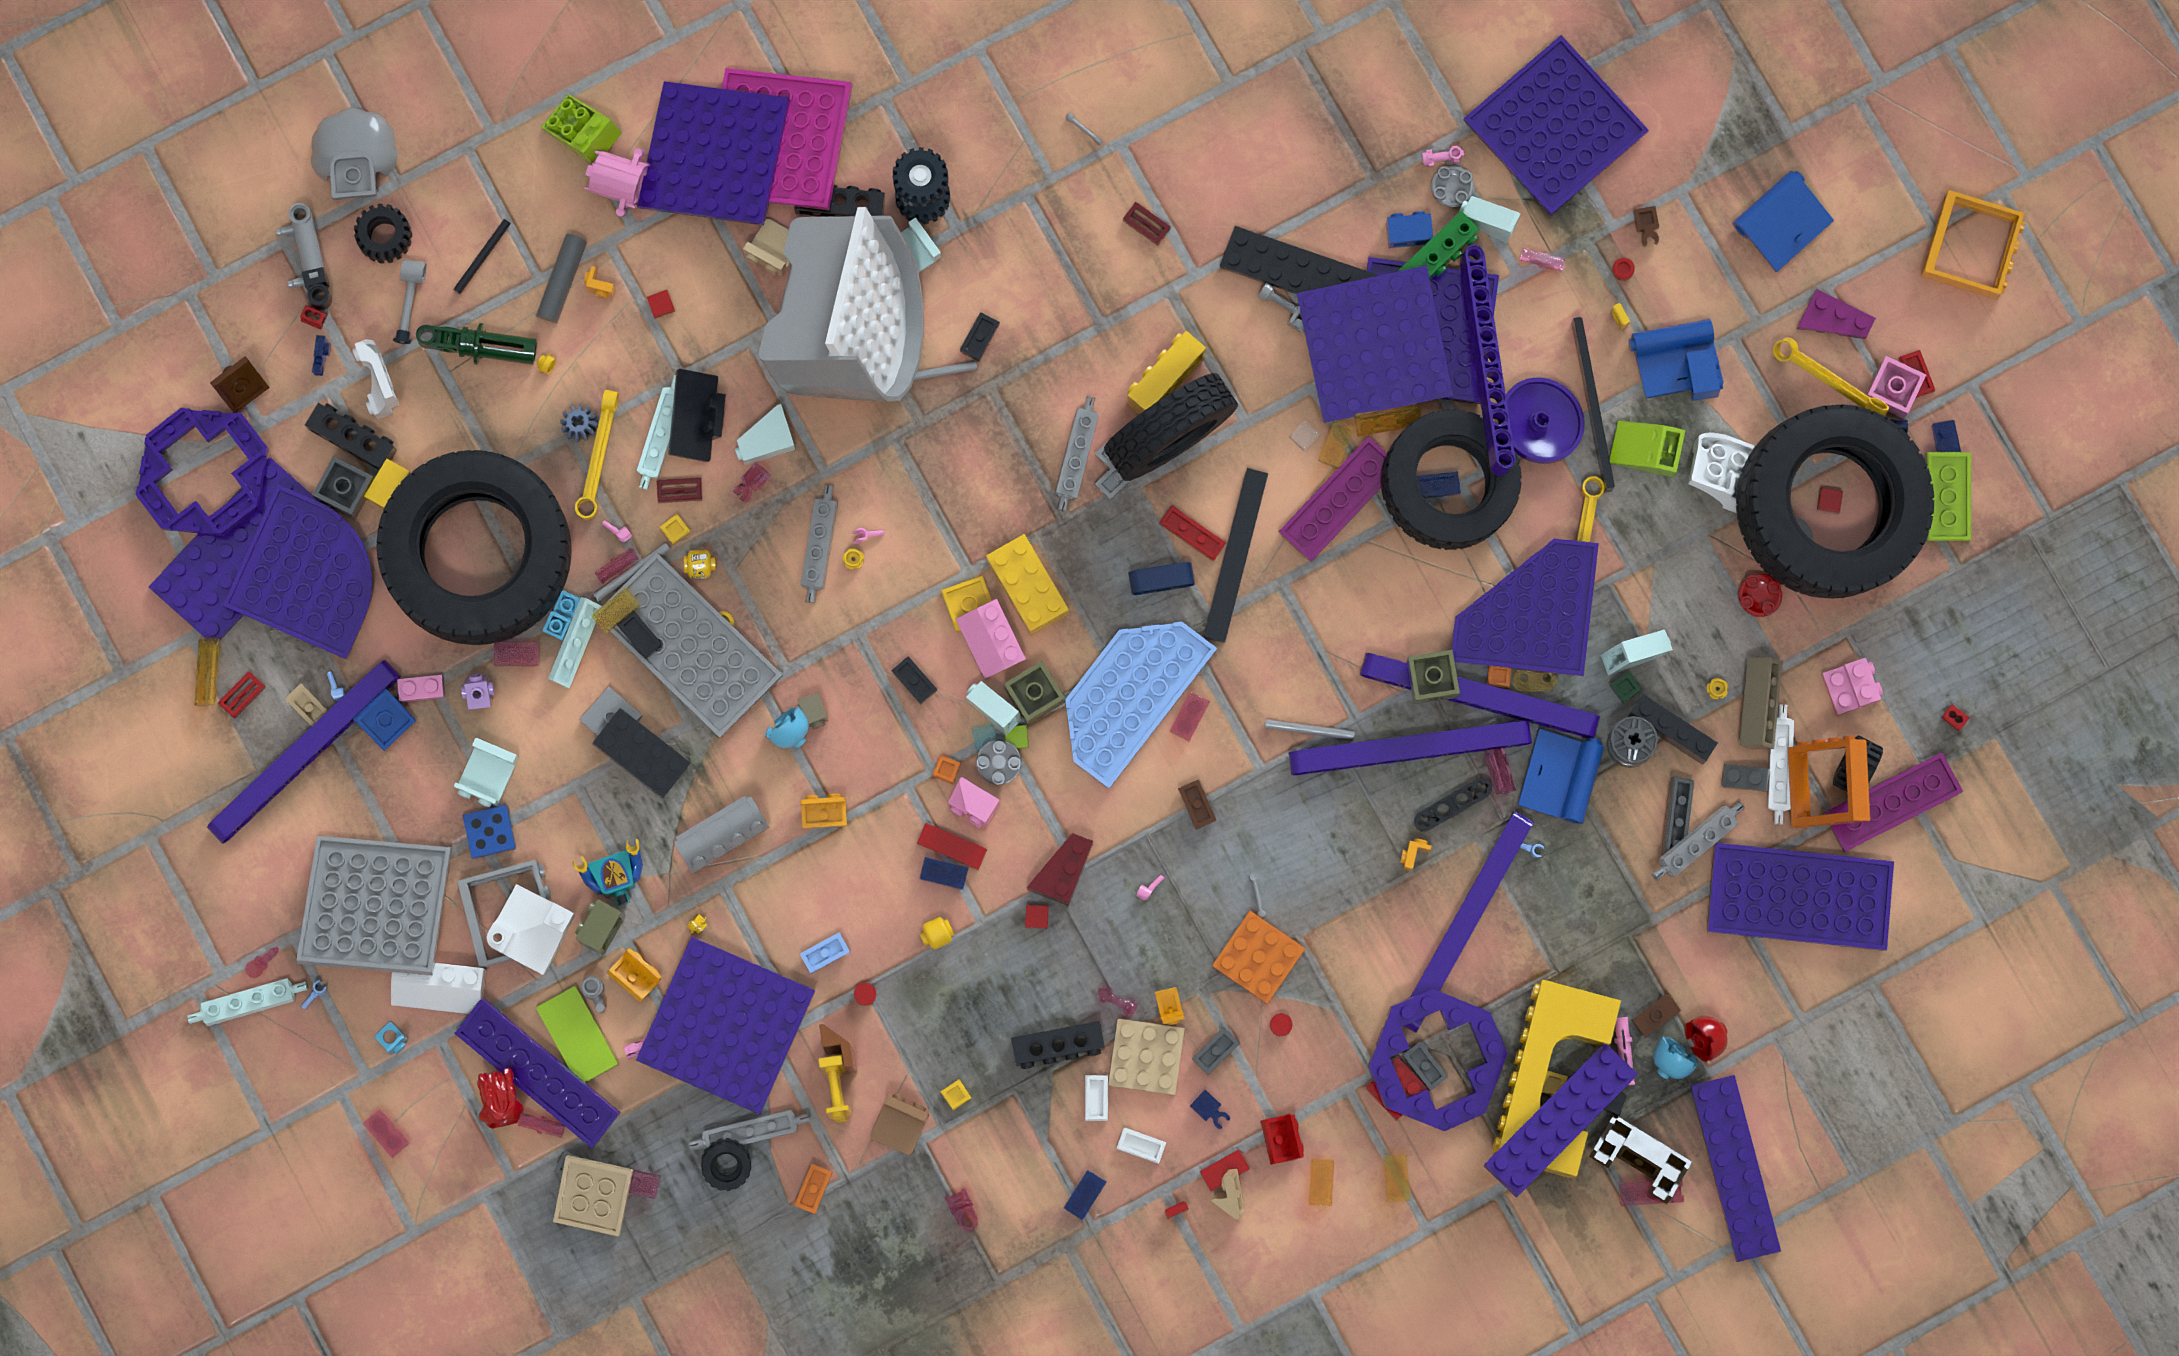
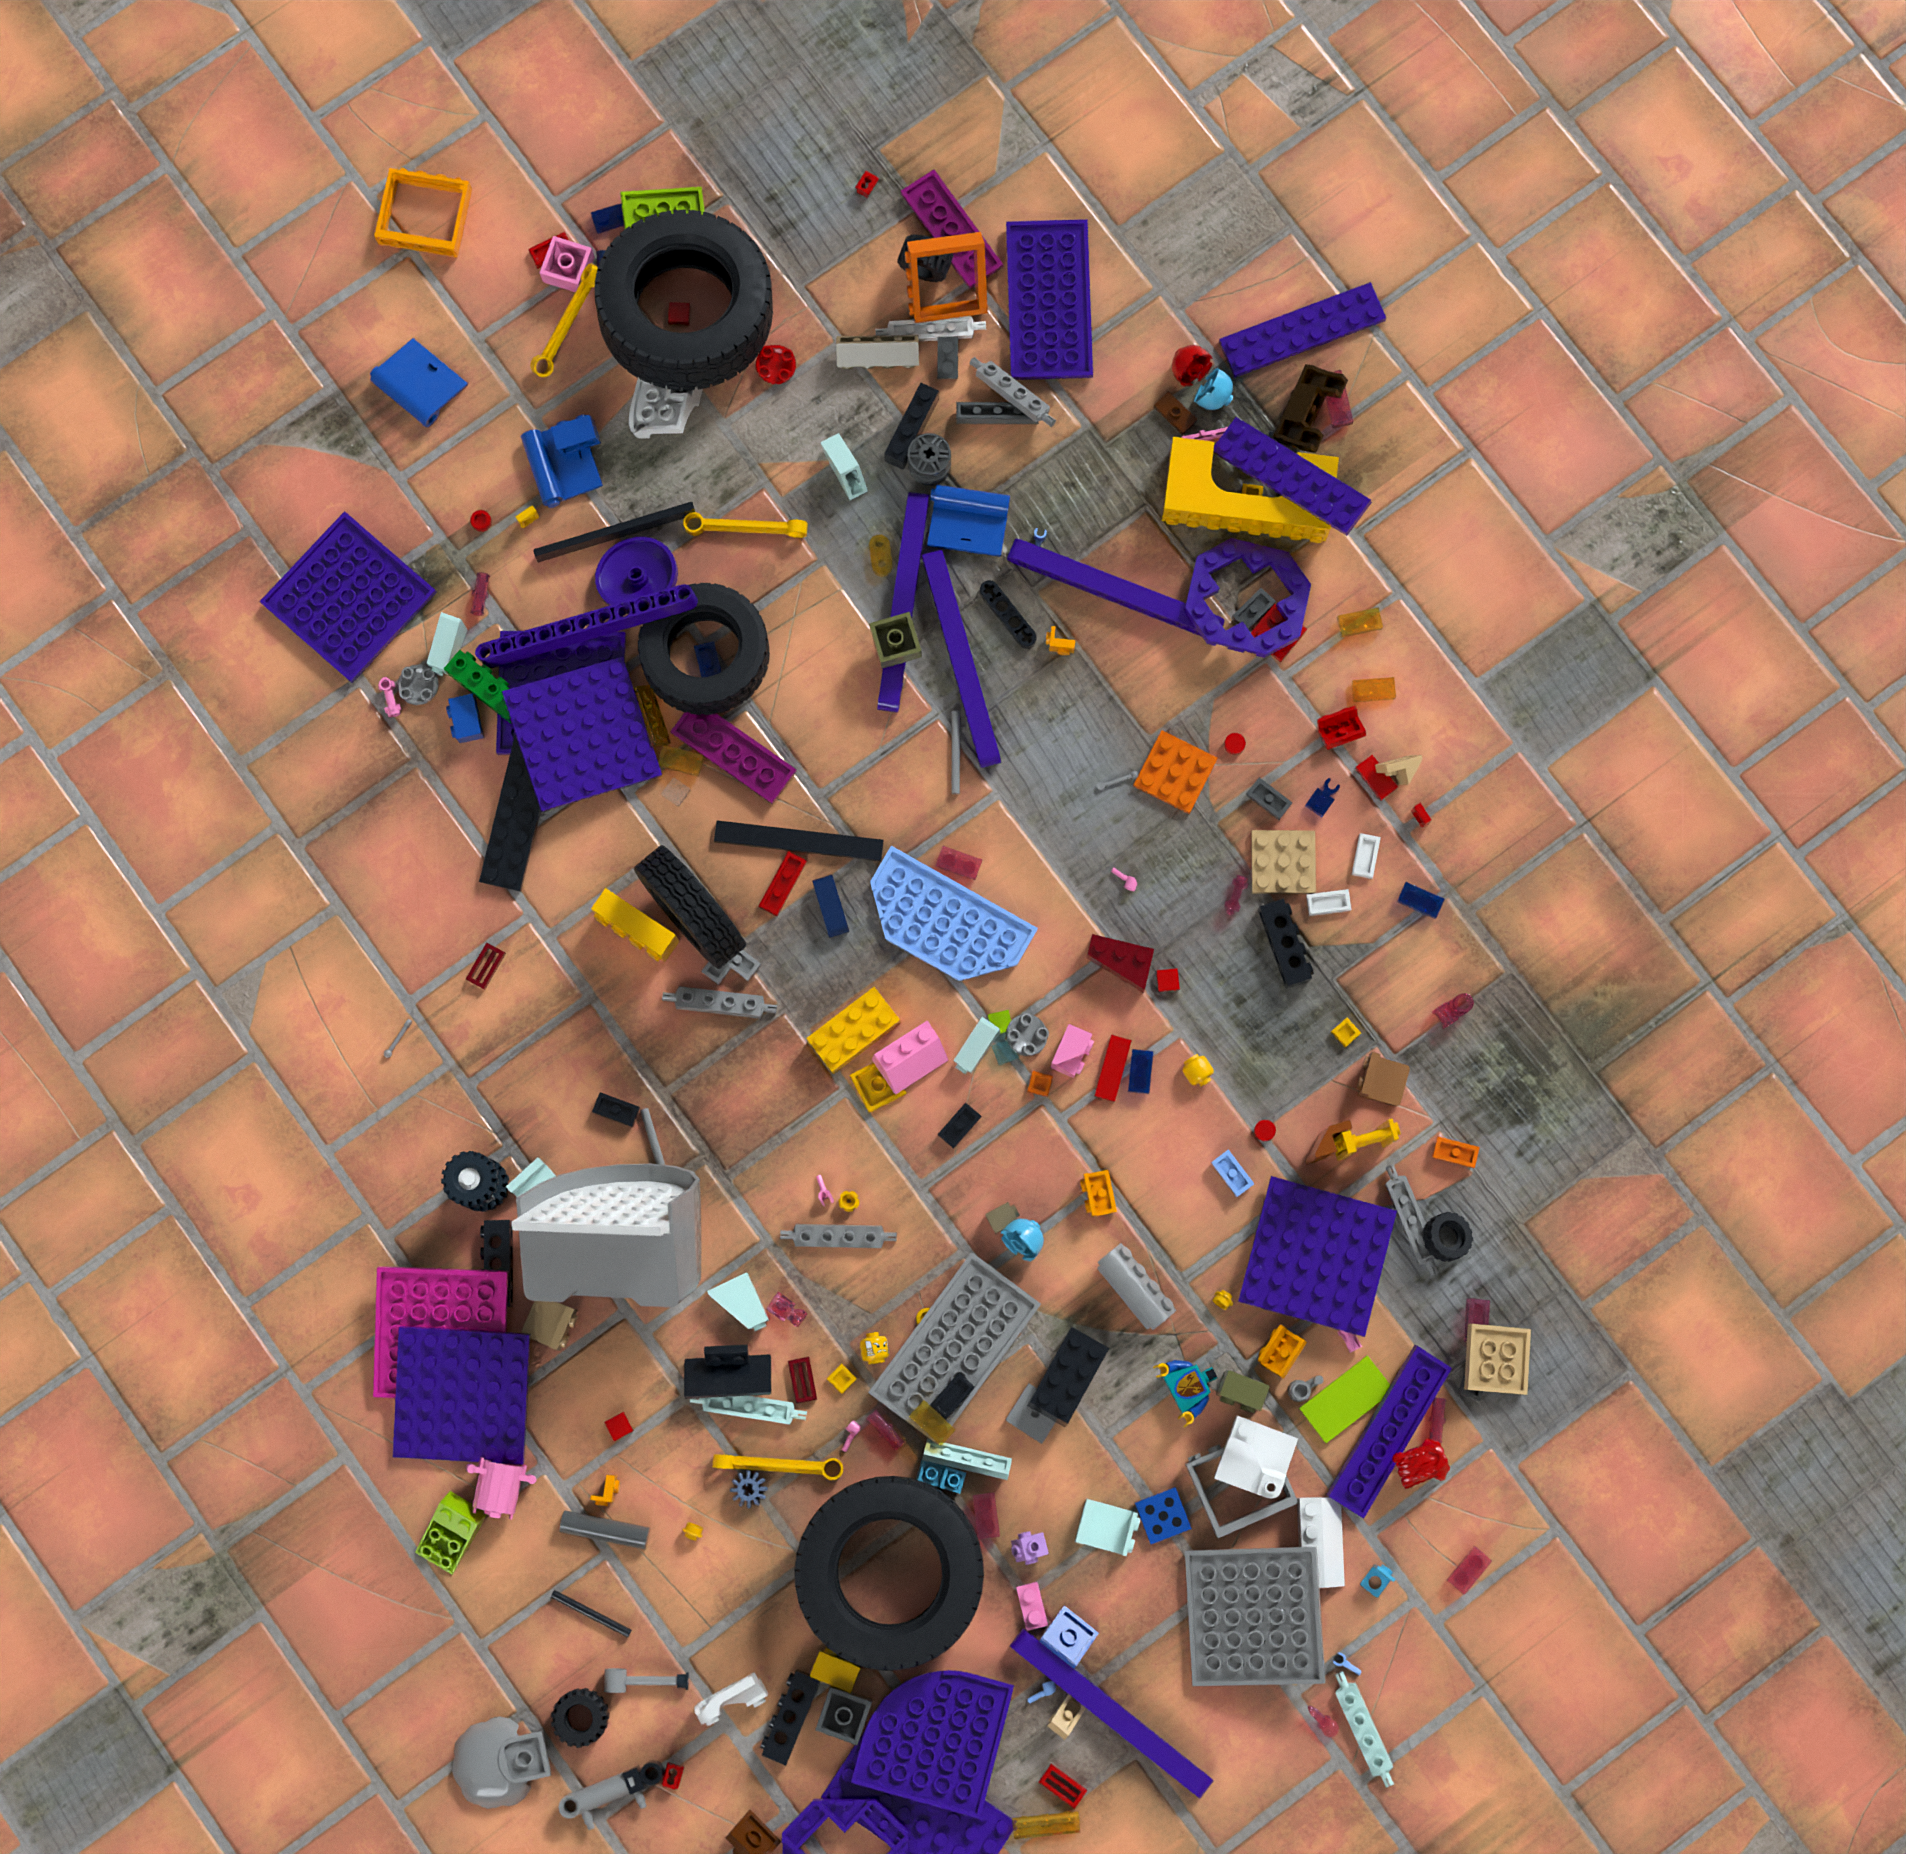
camera: 95 degrees left, 0 degrees up
clear blue plate [312,335,331,376] -> none
dark green piece [416,323,537,365] -> none
light grey bar [593,543,671,601] -> none
olive brick [1004,661,1065,725] -> none
light orange bracket [1154,987,1185,1025] -> none
reddish brown plate [1178,779,1216,830] -> none
light grey bar [1258,283,1304,333] -> none
dark purple plate [1452,538,1599,676] -> none
clear pink plate [1484,748,1516,795] -> none
orange tile [1487,666,1511,689] -> none
lime slope [1610,421,1686,478] -> none
dark green plate [1610,672,1642,703] -> none
reddish brown plate [1633,206,1659,247] -> none
yellow plate [1706,678,1728,700] -> none
magenta wing [1797,289,1876,339] -> none
bright pink plate [1821,658,1883,716] -> none

